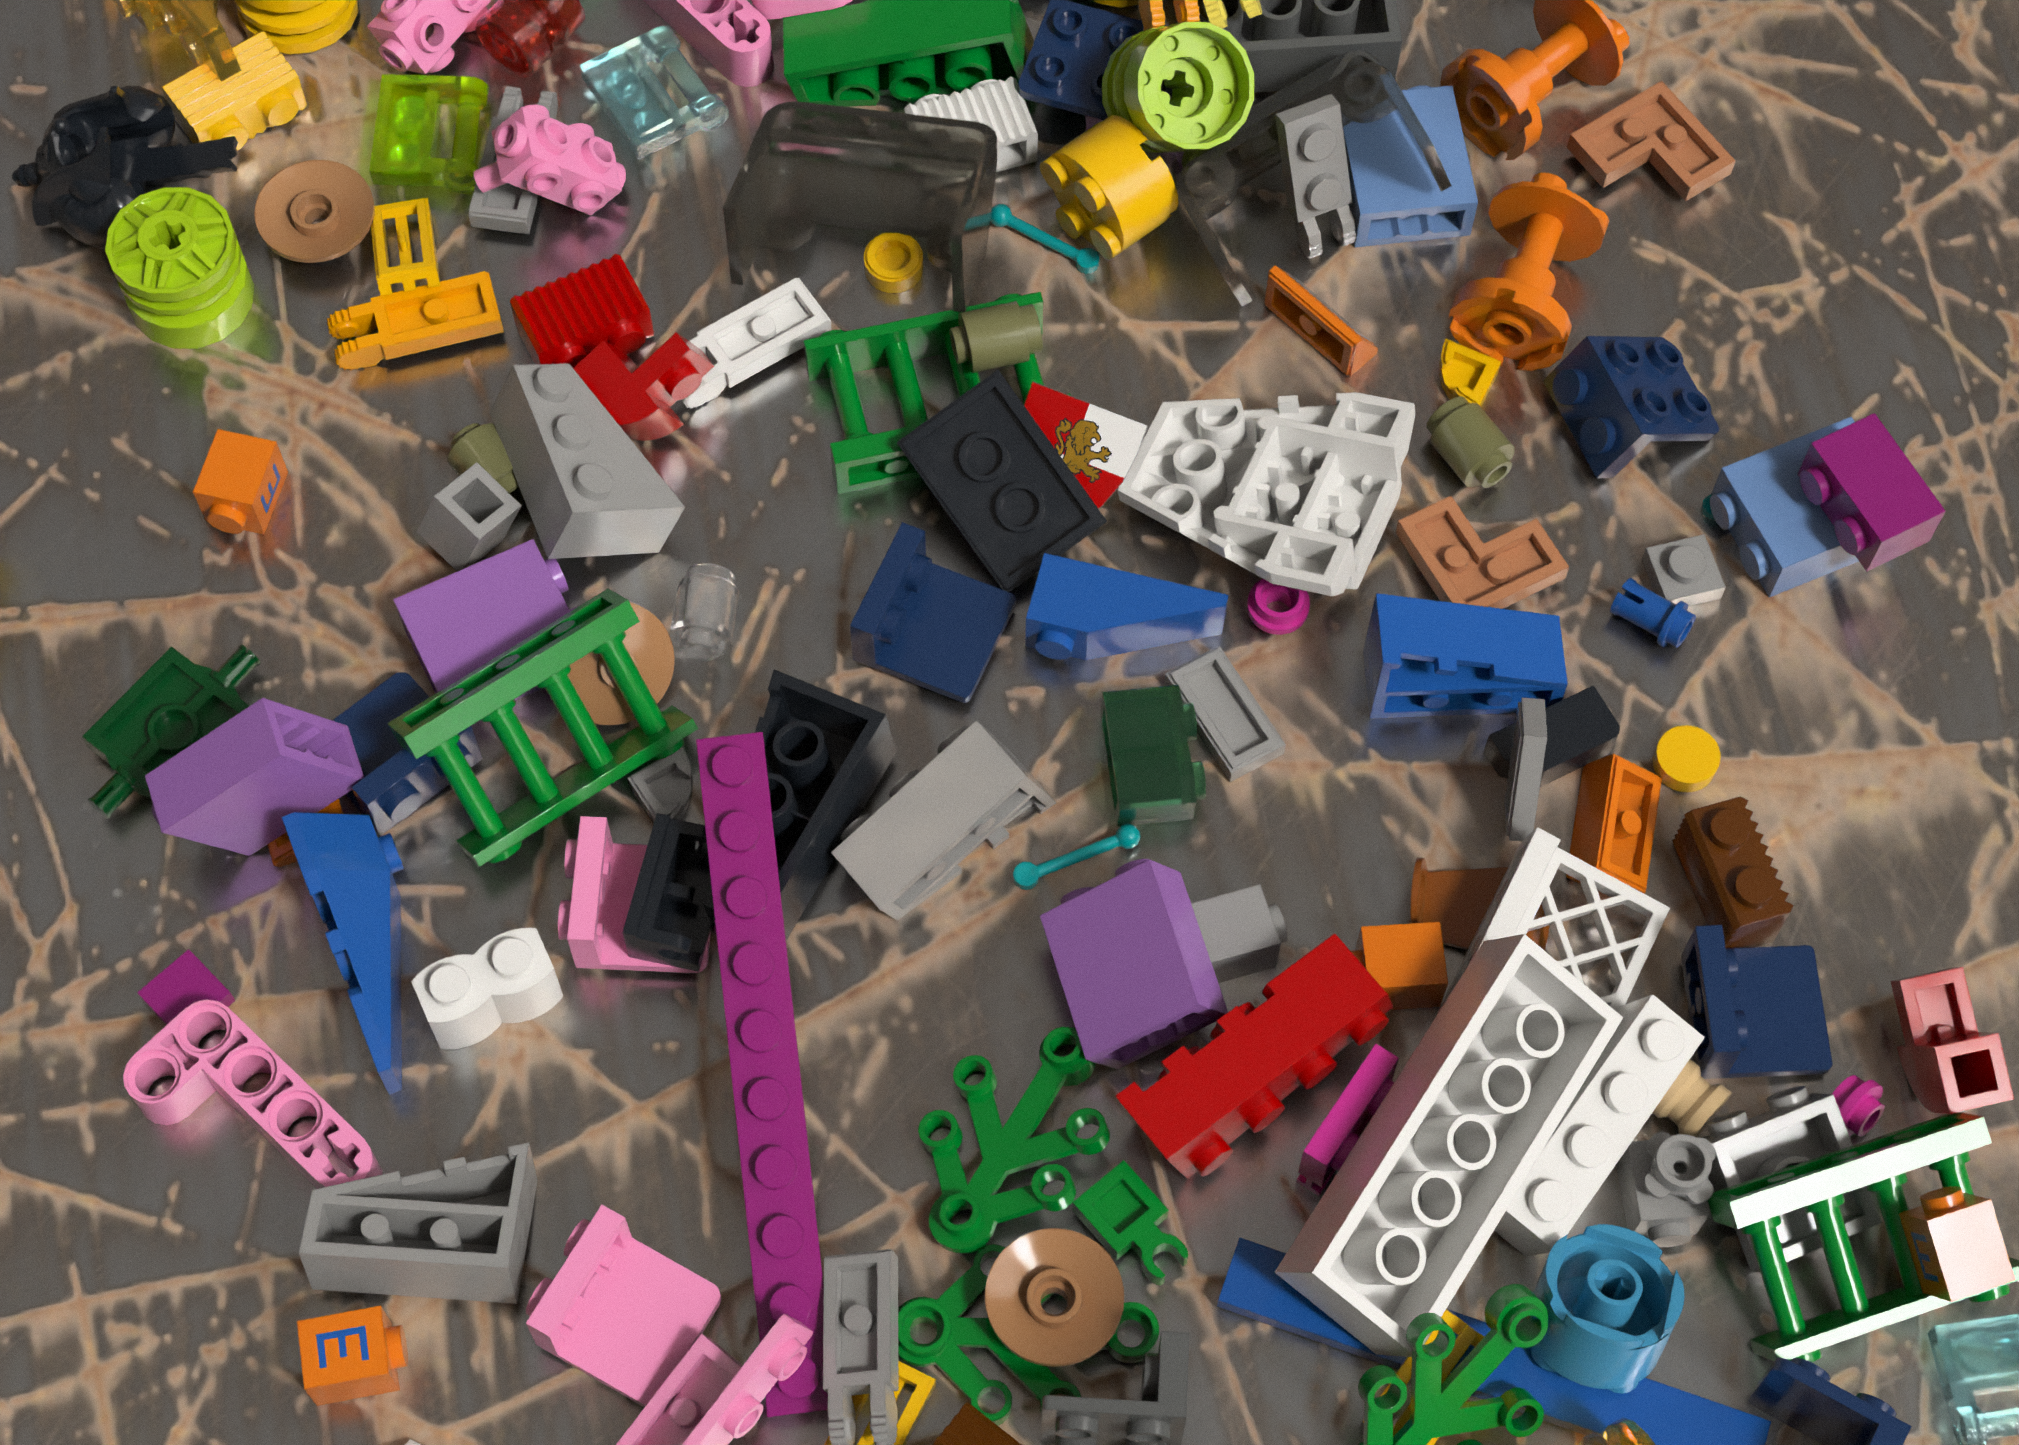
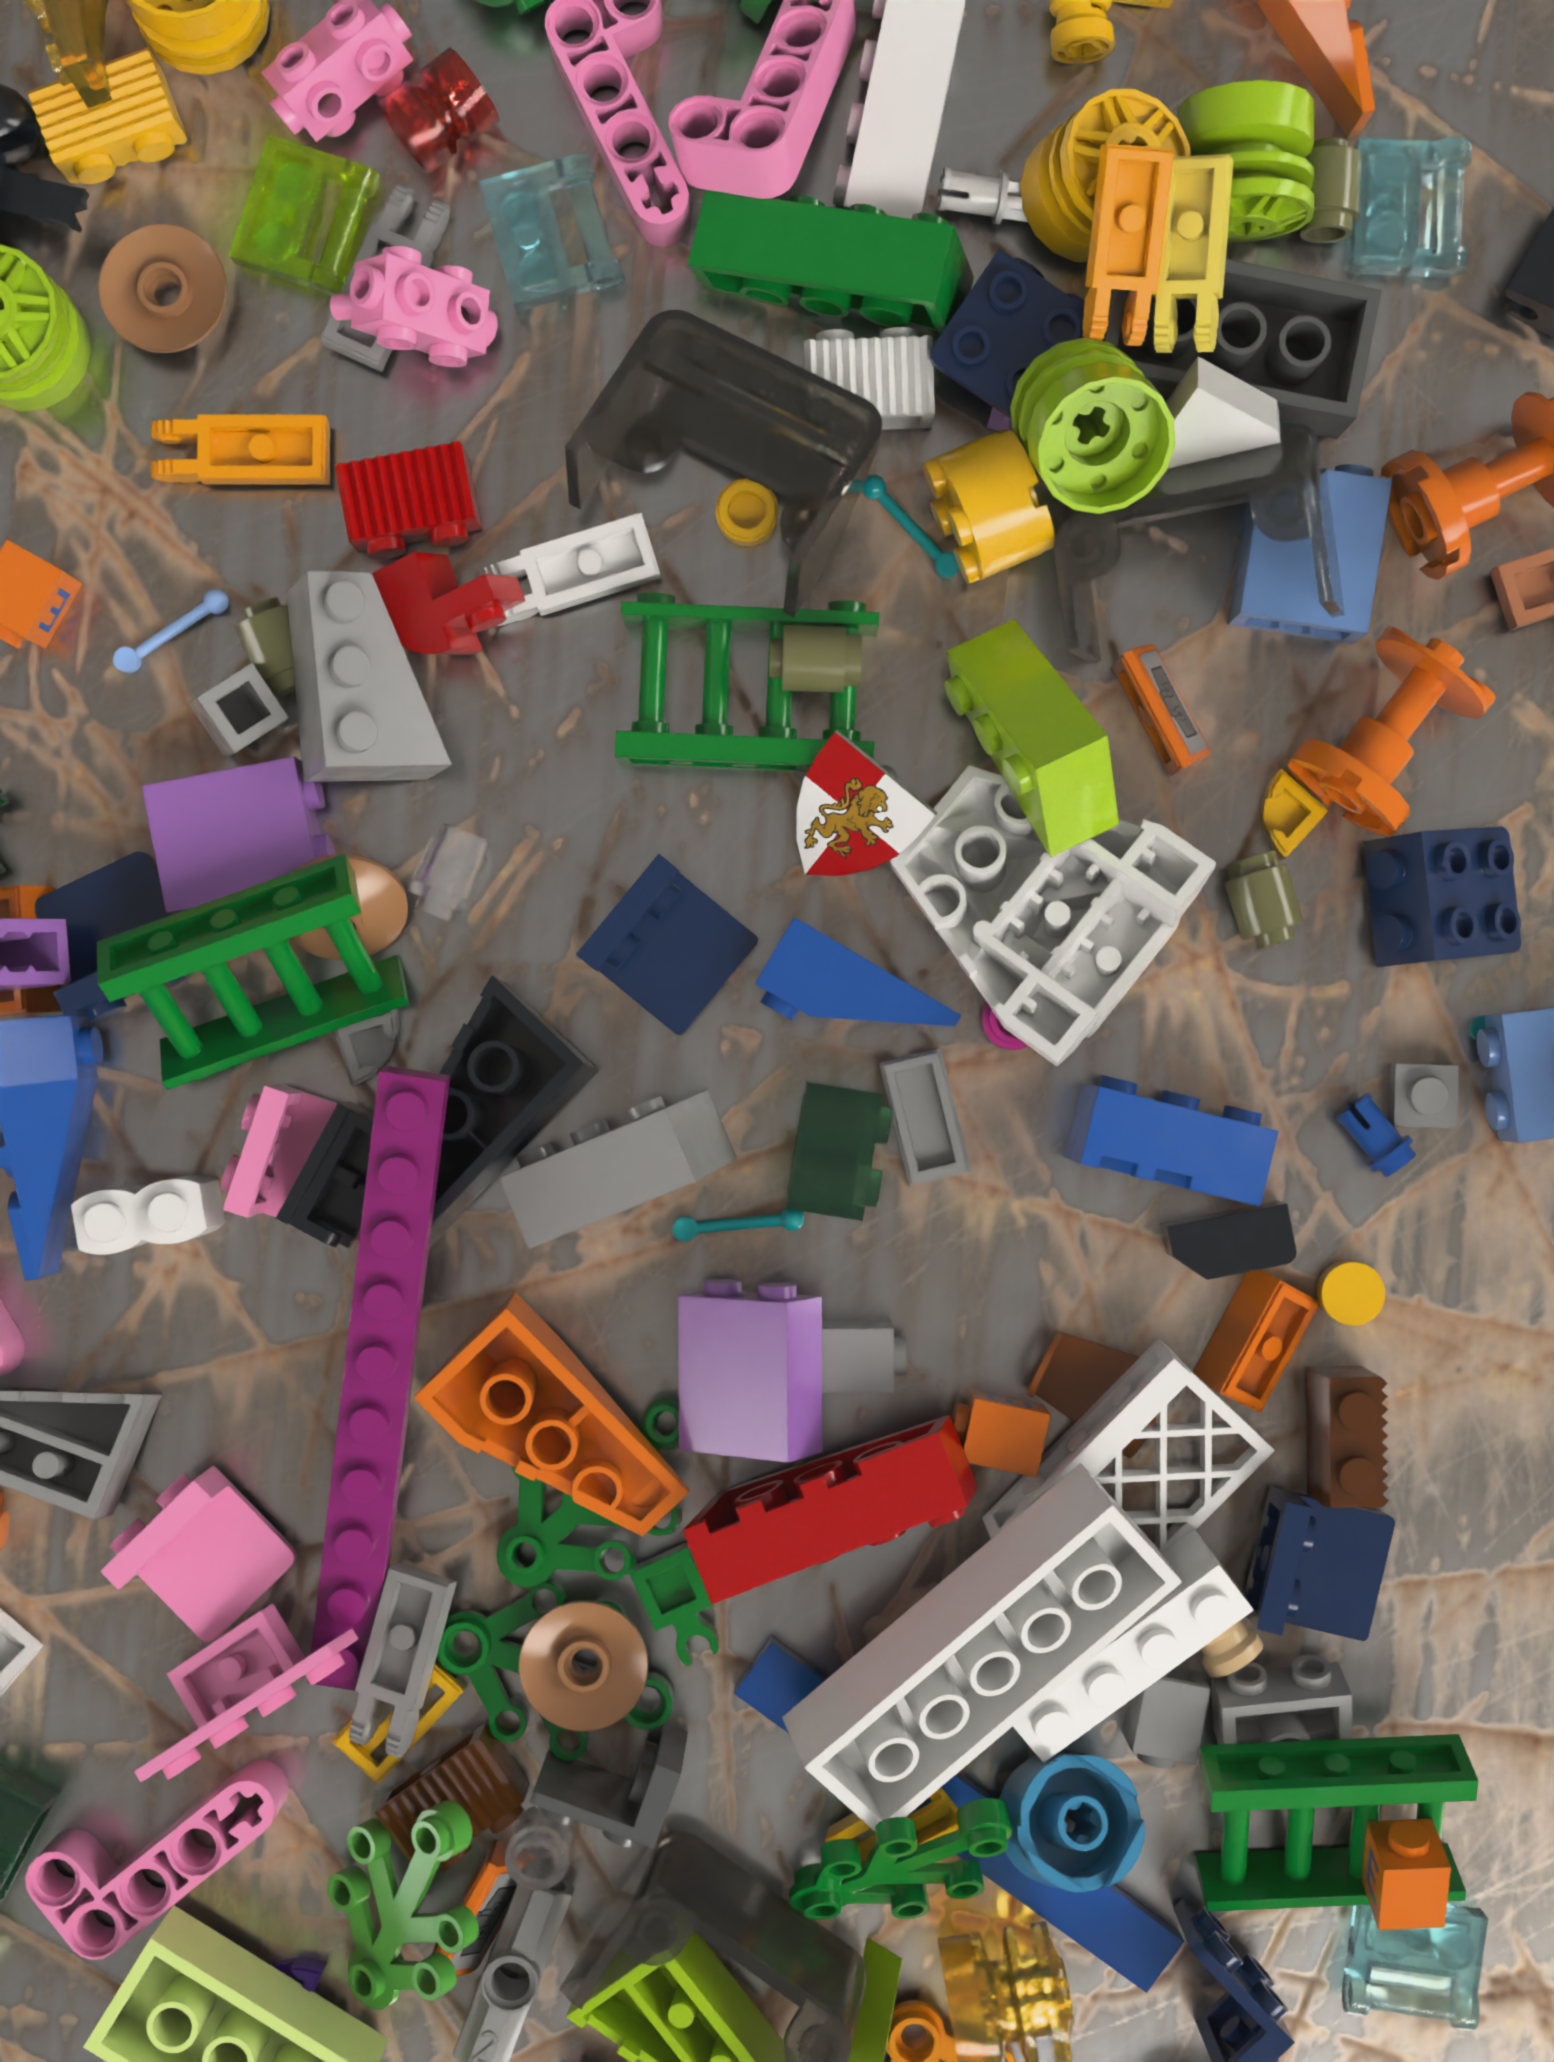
camera: 20 degrees right, 25 degrees up
yellow tile [371,198,440,296] -> none
black tile [897,370,1107,593] -> none
light grey hinge [1275,94,1356,259] -> none
dark pink plate [1296,1044,1399,1196] -> none
nougat plate [1395,496,1569,609] -> none
light grey tile [1504,698,1547,841] -> none
light grey plate [1644,1132,1716,1205] -> none
dark pink plate [1832,1075,1885,1137] -> none
brick [1890,967,2014,1114] -> none
none -> light blue hinge [113,589,229,673]
none -> orange wedge [413,1292,689,1537]
none -> lime wedge [944,619,1119,858]
none -> white slope [1166,356,1281,469]

